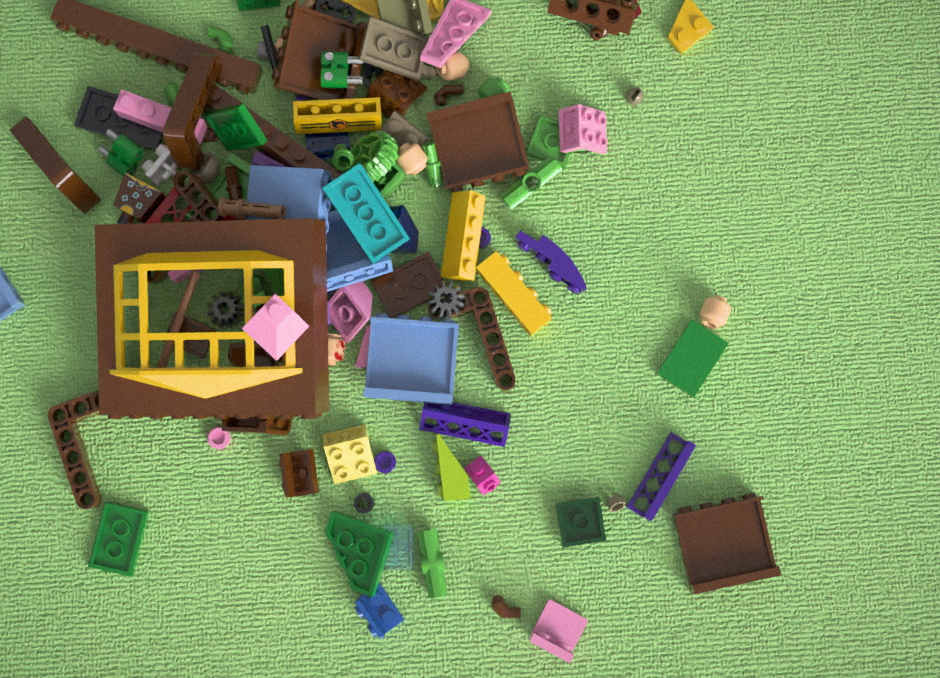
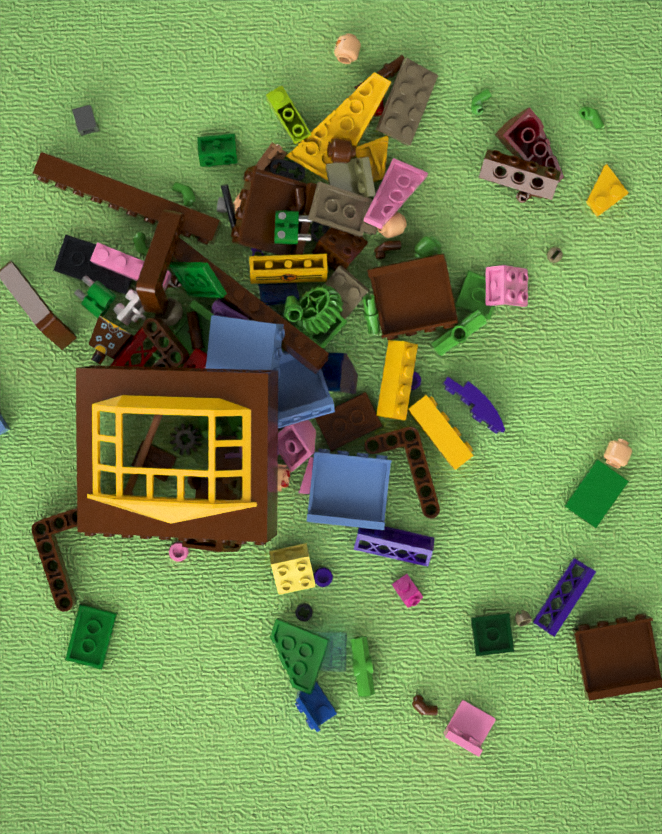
camera: 10 degrees right, 5 degrees up
medium nougat pin [218,197,286,219] -> none
bright pink slope [242,294,309,360] -> none
reddish brown bracket [279,449,319,498] -> none
teal plate [322,163,410,264] -> none
light nougat head [396,142,428,176] -> none
dark grey gear [428,281,465,318] -> none
lime slope [432,435,470,501] -> none

